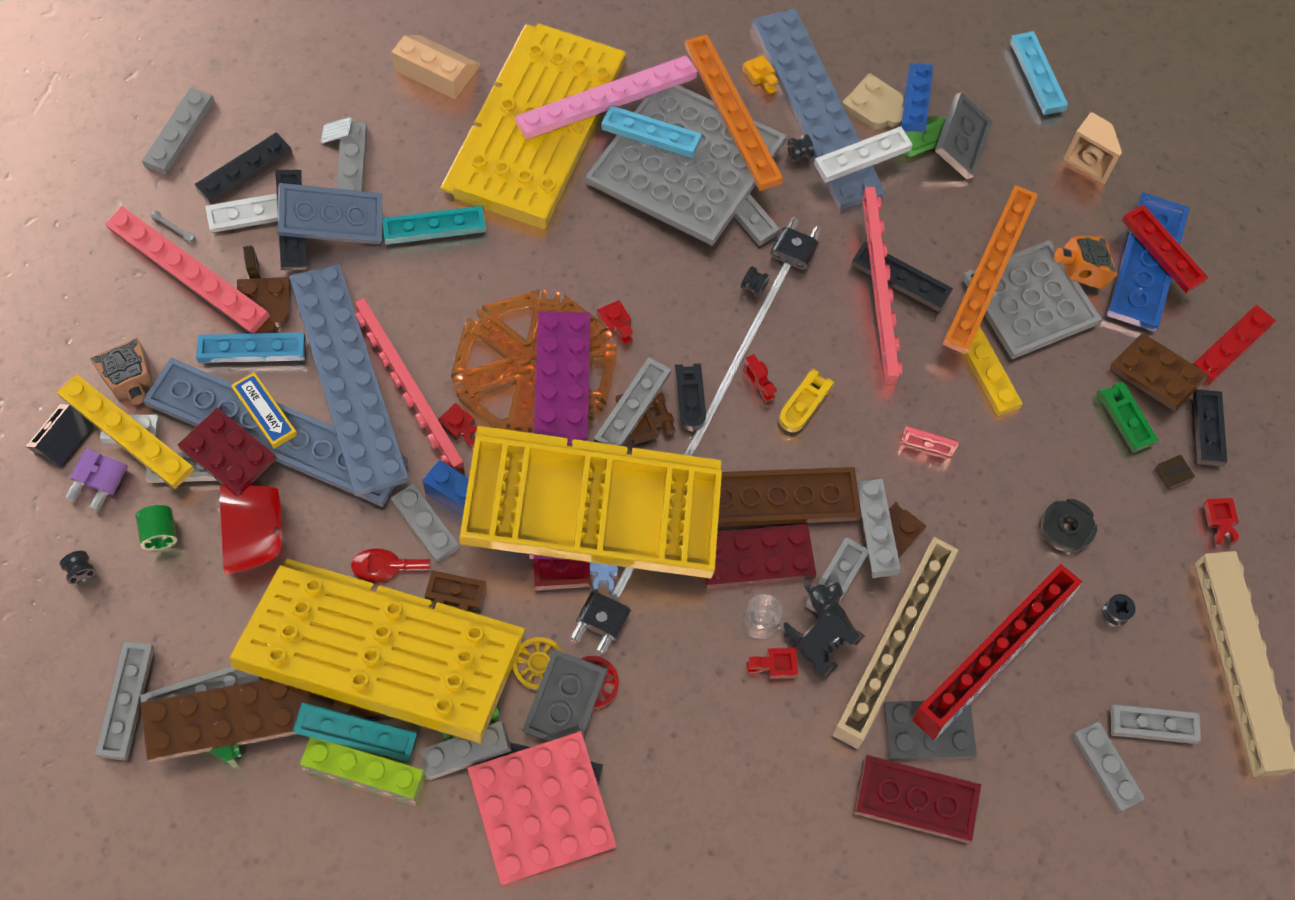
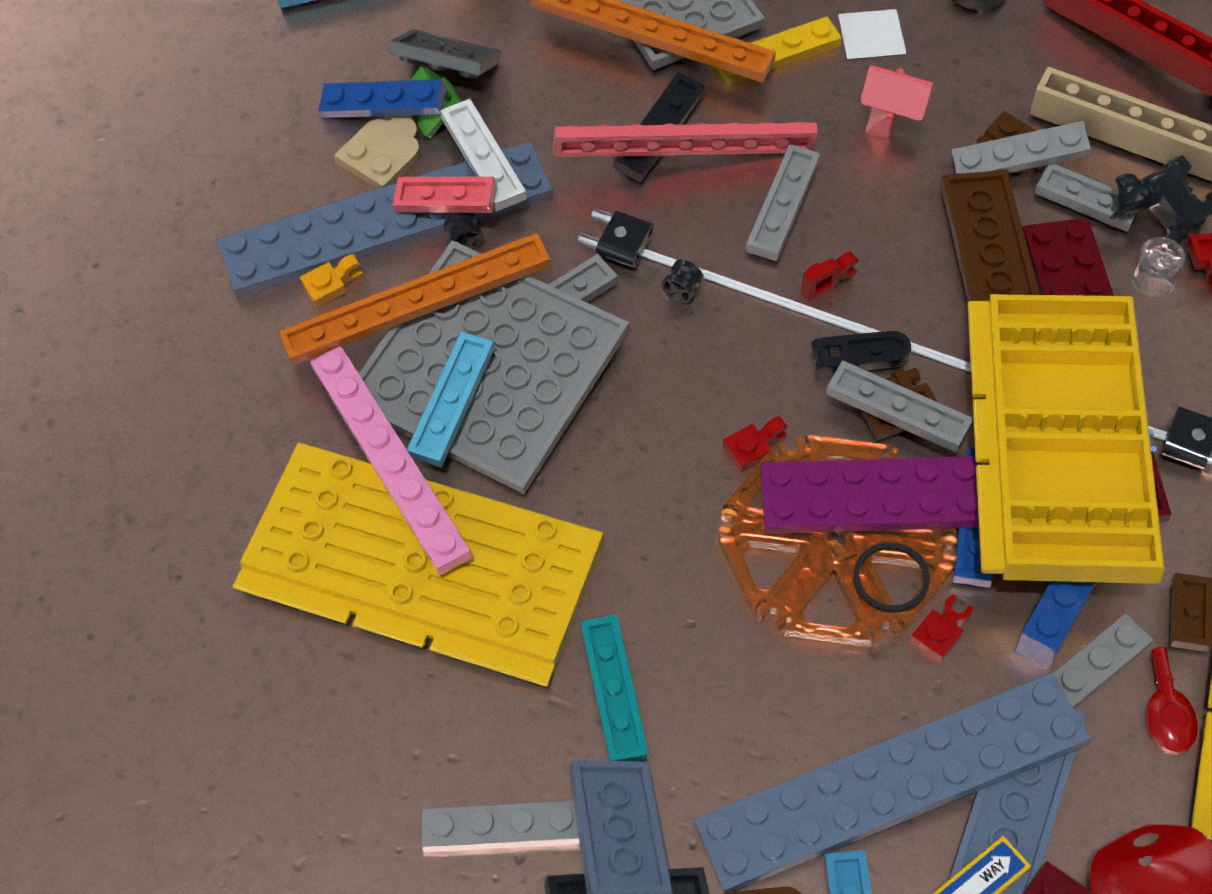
camera: 85 degrees left, 5 degrees down
sticker [320,117,352,143] -> none
coral plate [354,298,465,474] -> none
light nougat slope [391,35,480,99] -> none
yellow plate [779,368,835,432] -> none
none -> coral plate [392,177,497,213]
none -> light grey plate [745,144,820,261]
none -> white sticker [838,9,907,59]
none -> black piece [854,542,930,613]
none -> coral slope [861,65,933,121]

